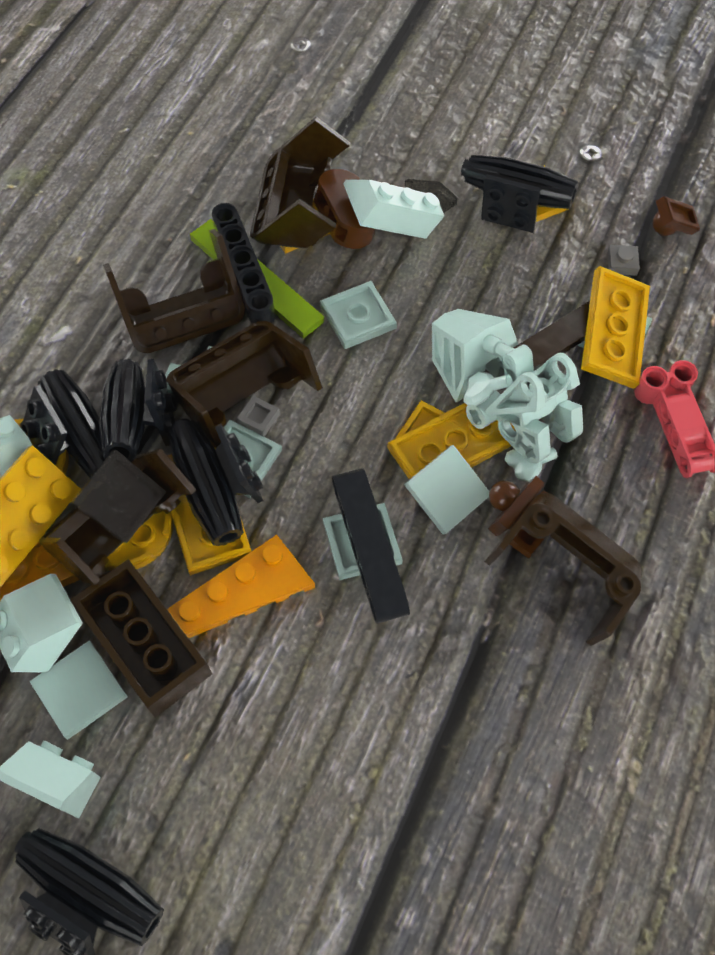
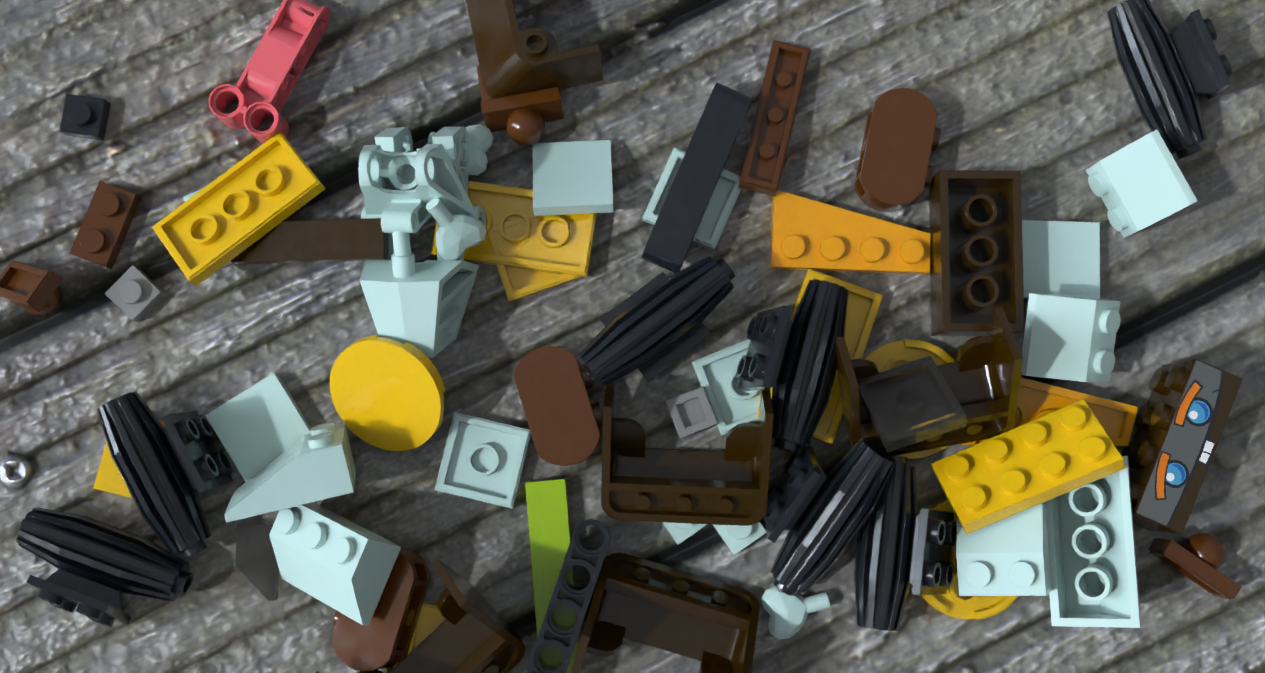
camera: 140 degrees left, 20 degrees up
none -> black plate [16,507,193,627]
none -> reddish brown plate [69,181,142,269]
none -> light aqua tile [205,373,311,482]
none -> light aqua slope [224,423,356,523]
none -> yellow tile [330,335,446,451]
none -> reddish brown brick [514,346,603,466]
none -> black plate [579,256,735,388]
none -> reddish brown tile [738,40,811,197]
none -> light aqua rock [761,586,830,639]
none -> reddish brown brick [854,88,941,212]

